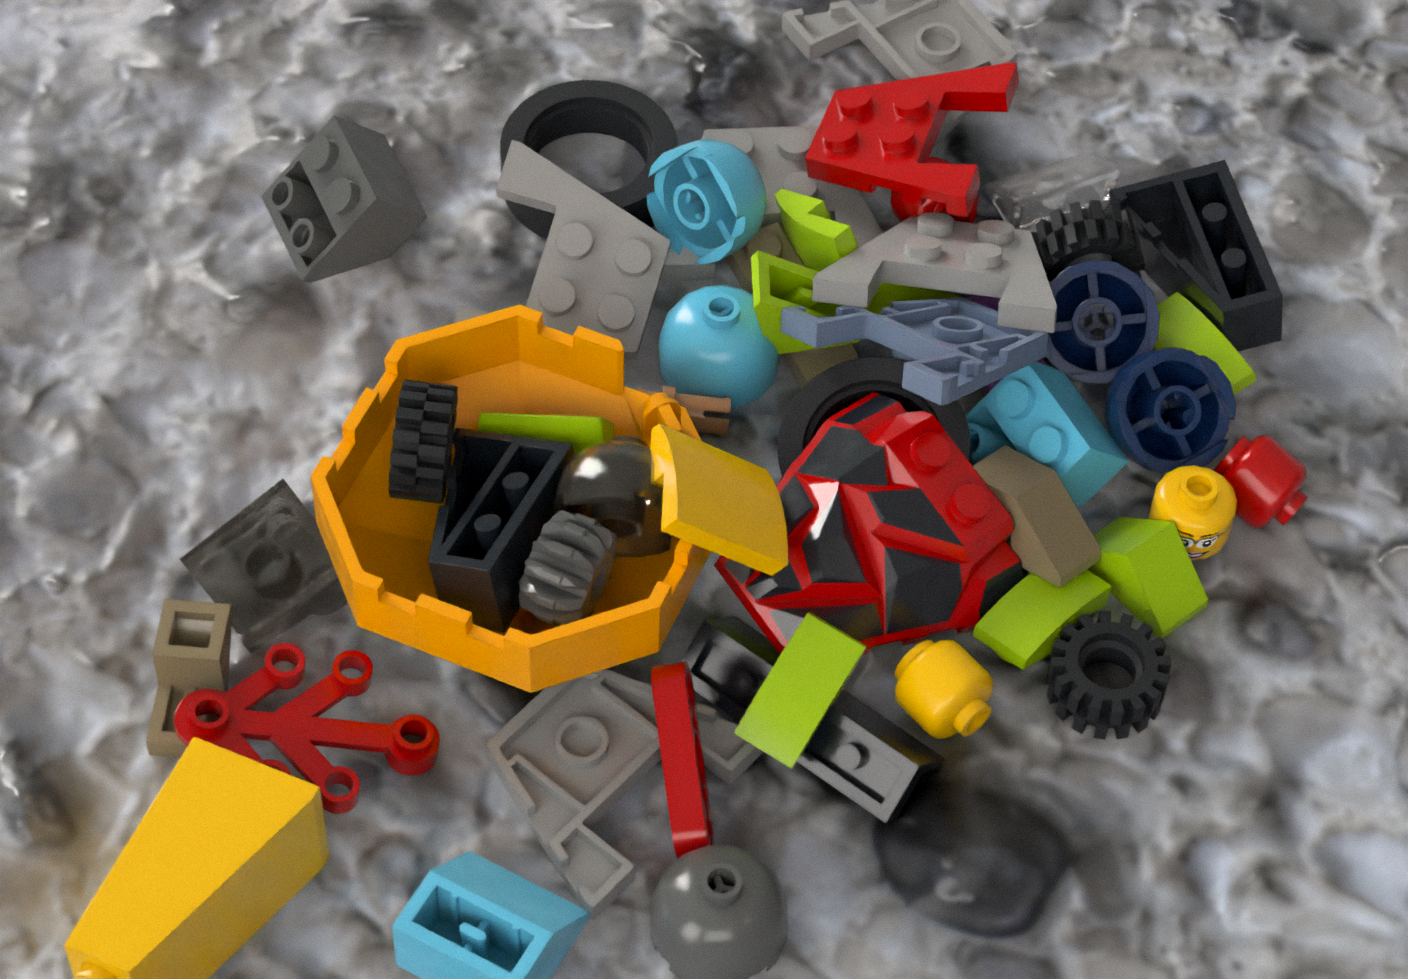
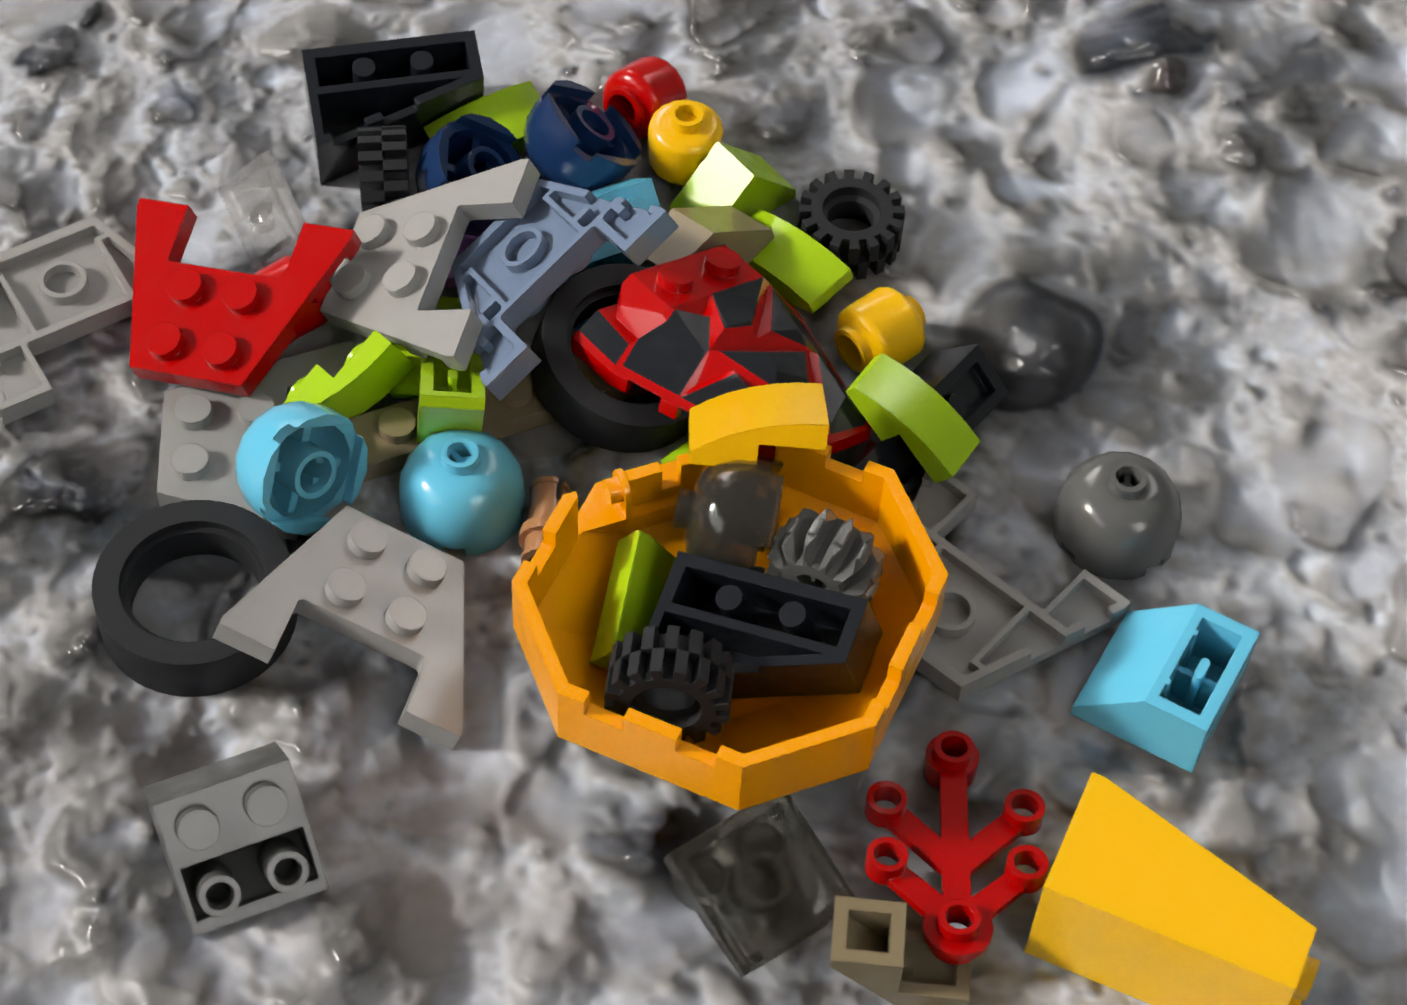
camera: 90 degrees left, 0 degrees up
red beam [651,661,715,859] -> none

